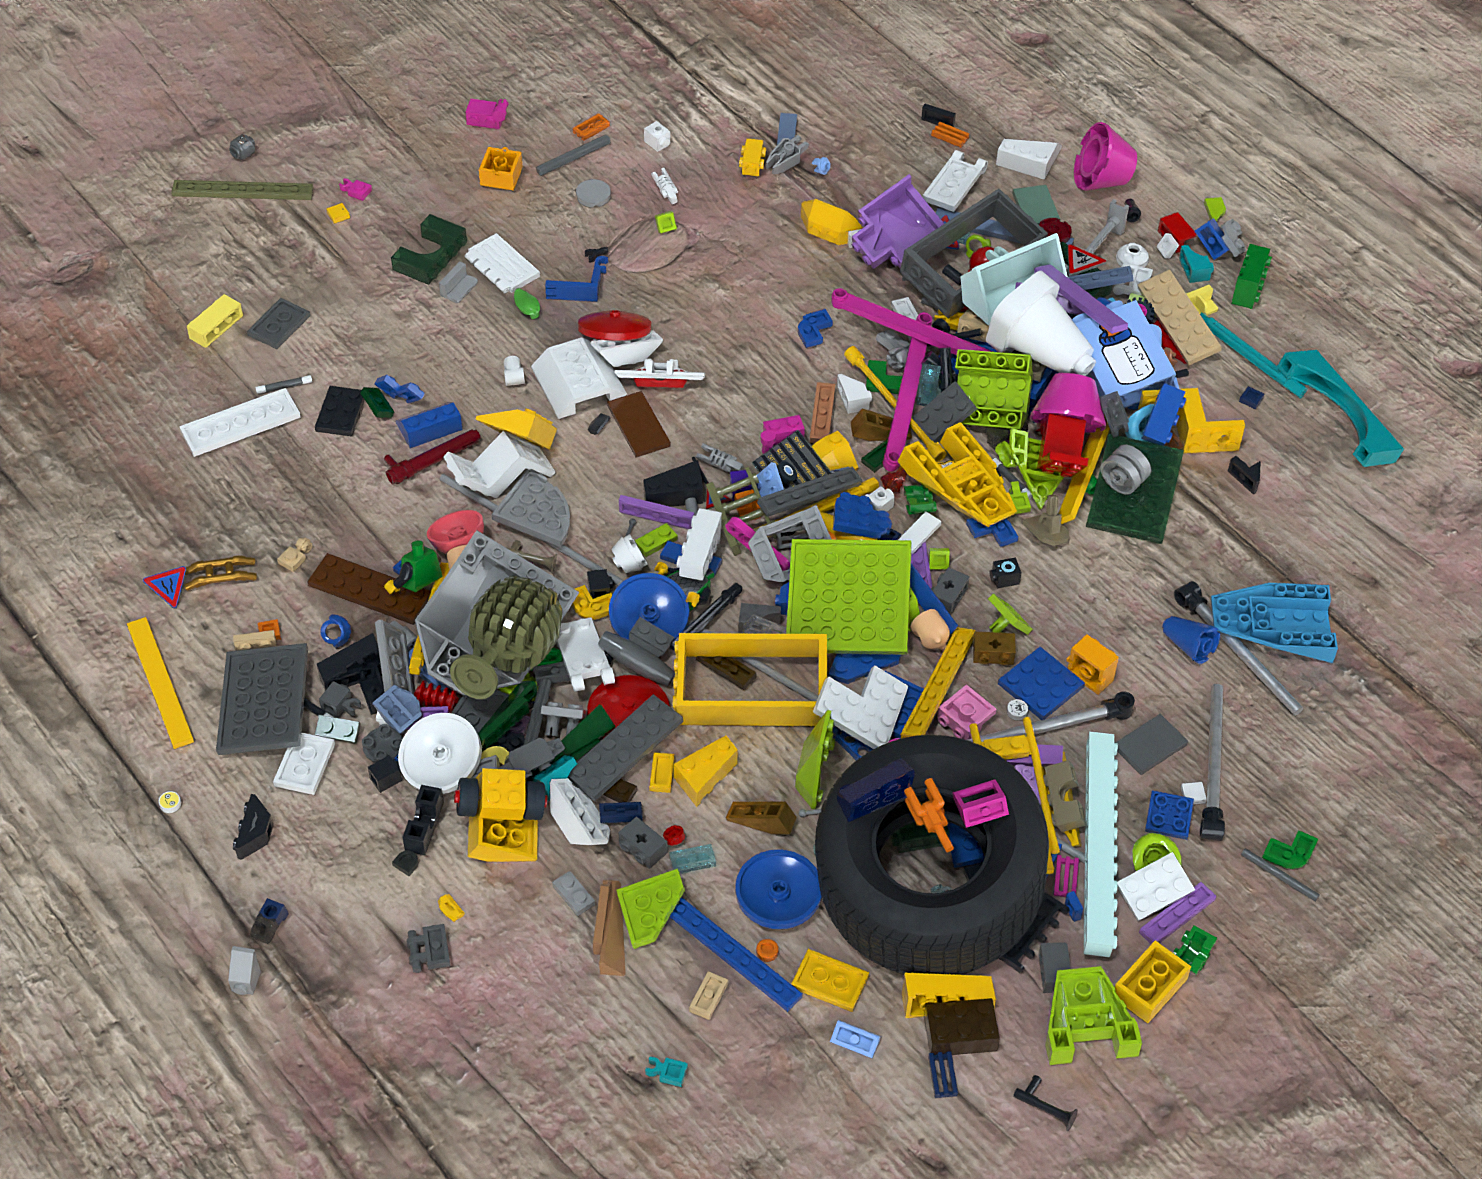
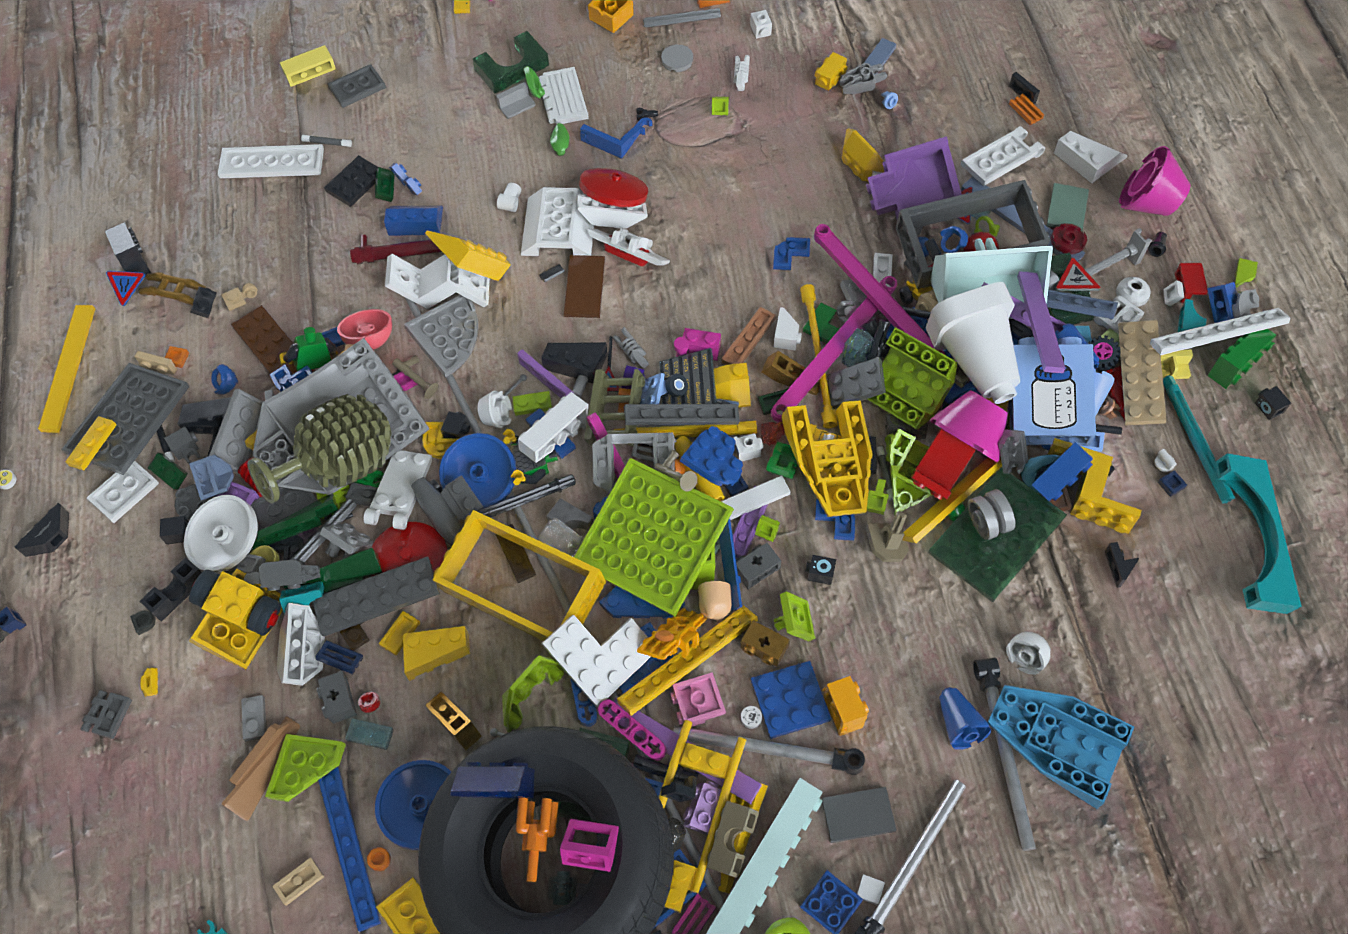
camera: 30 degrees right, 10 degrees up
none -> yellow plate [65,416,116,471]
none -> black wedge [105,222,151,277]
none -> black bracket [190,287,217,318]
none -> blue plate [270,364,313,392]
none -> bright green arm [523,66,545,98]
none -> light orange piece [637,608,707,660]
none -> dark tan piece [654,450,697,491]
none -> blue piece [940,226,968,253]
none -> white cylinder [1006,632,1050,675]
none -> white tile [1150,308,1290,355]
none -> white plate [1154,449,1177,472]
none -> black brick [1255,386,1291,420]

